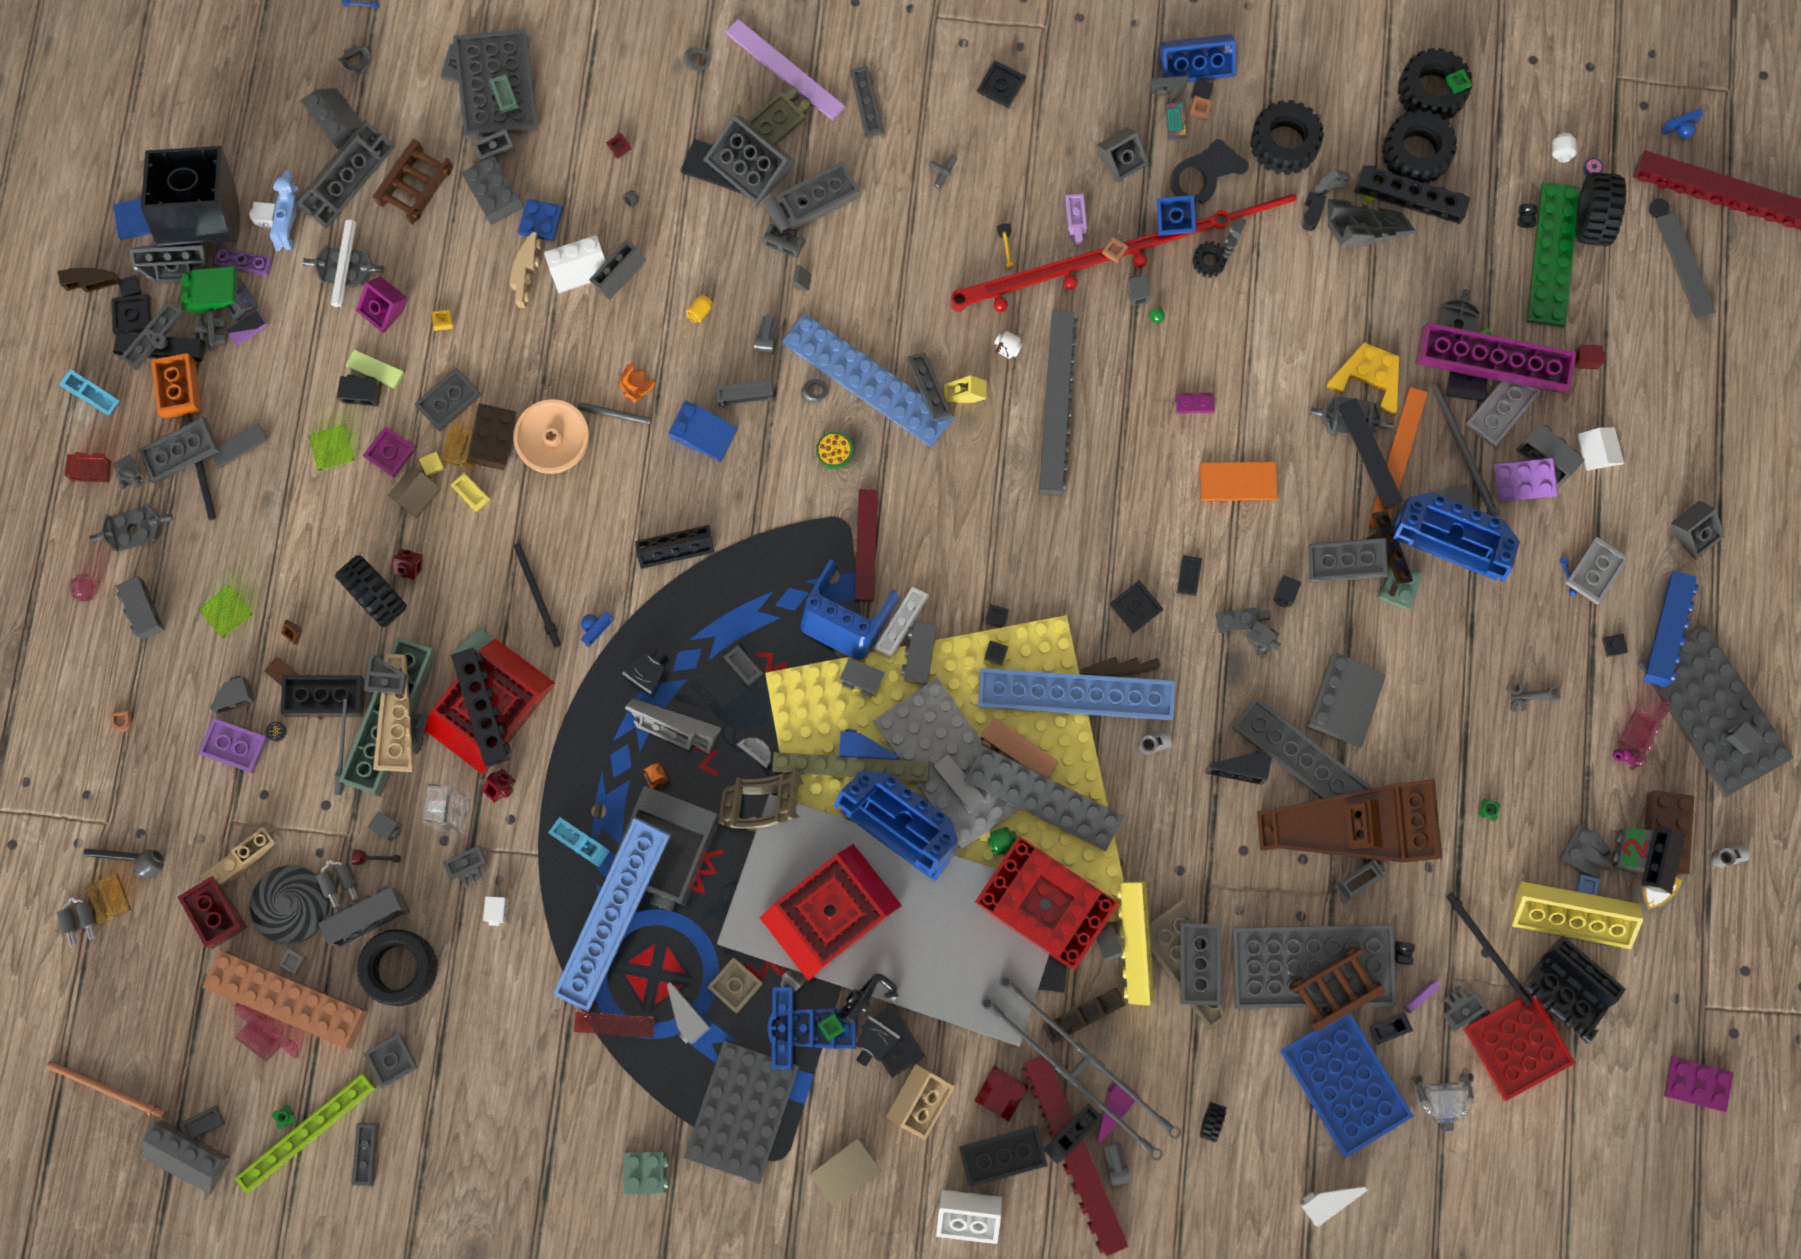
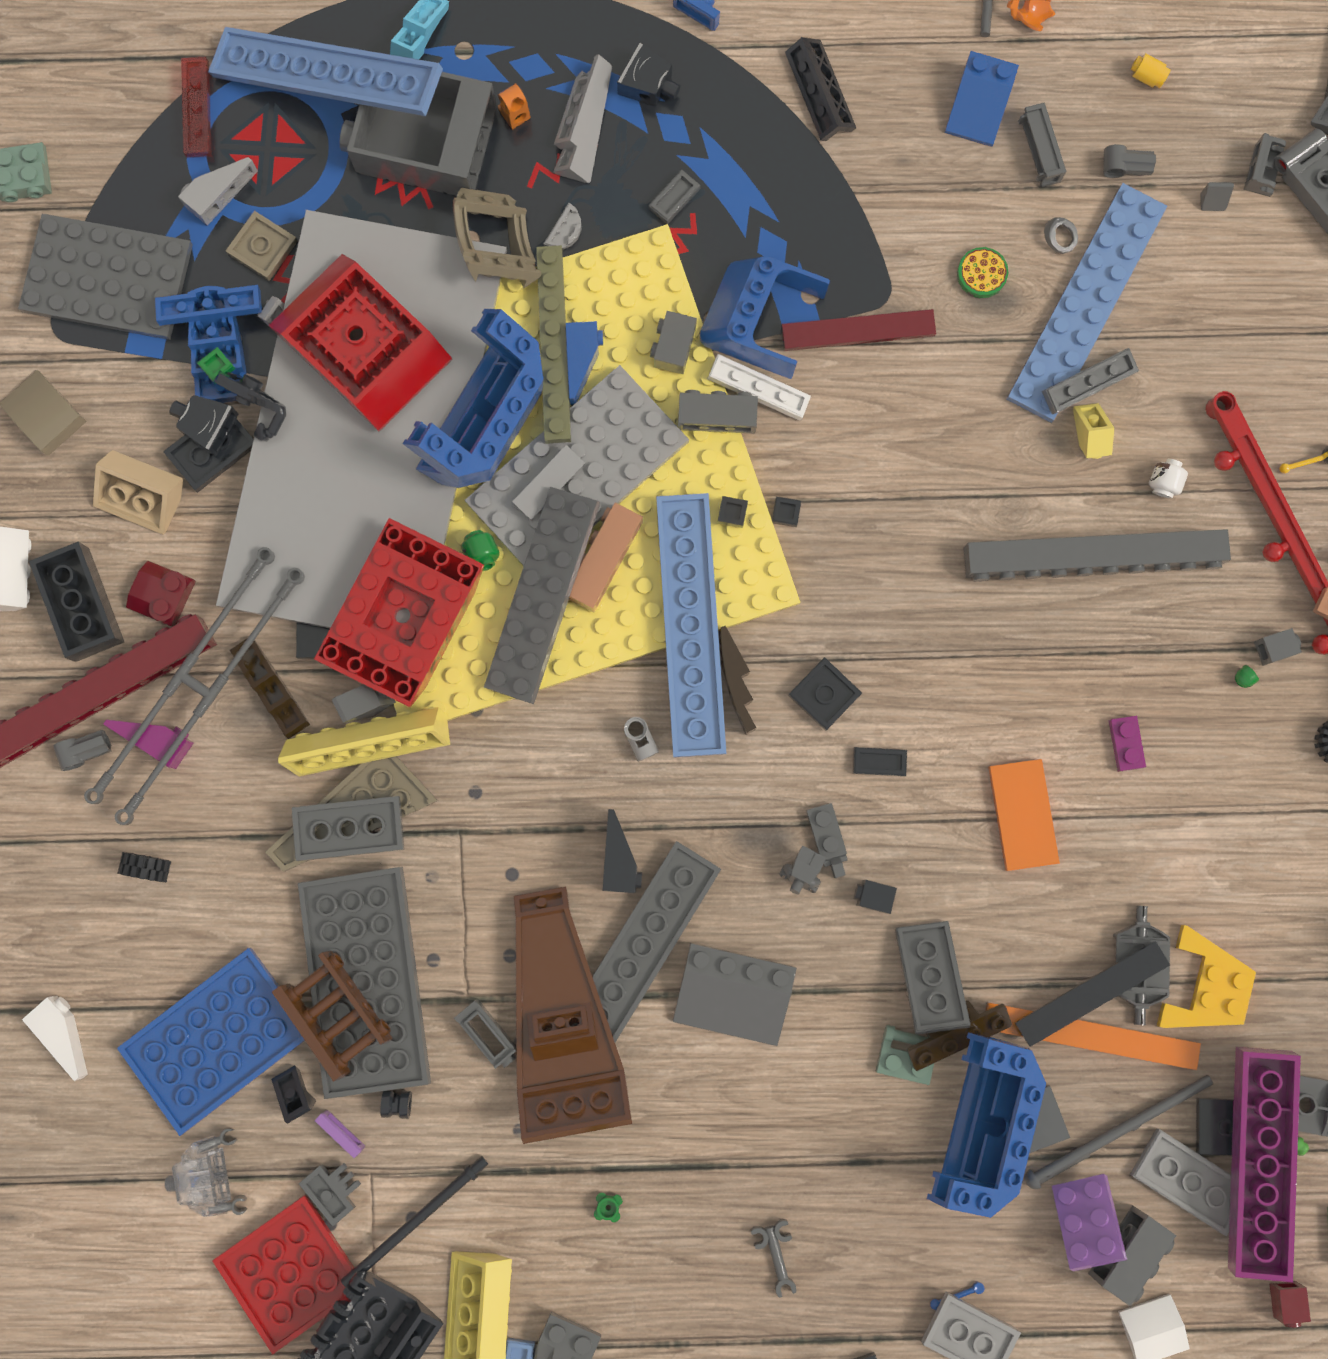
camera: 75 degrees right, 5 degrees up
black slope [1043,1103,1103,1164] -> none

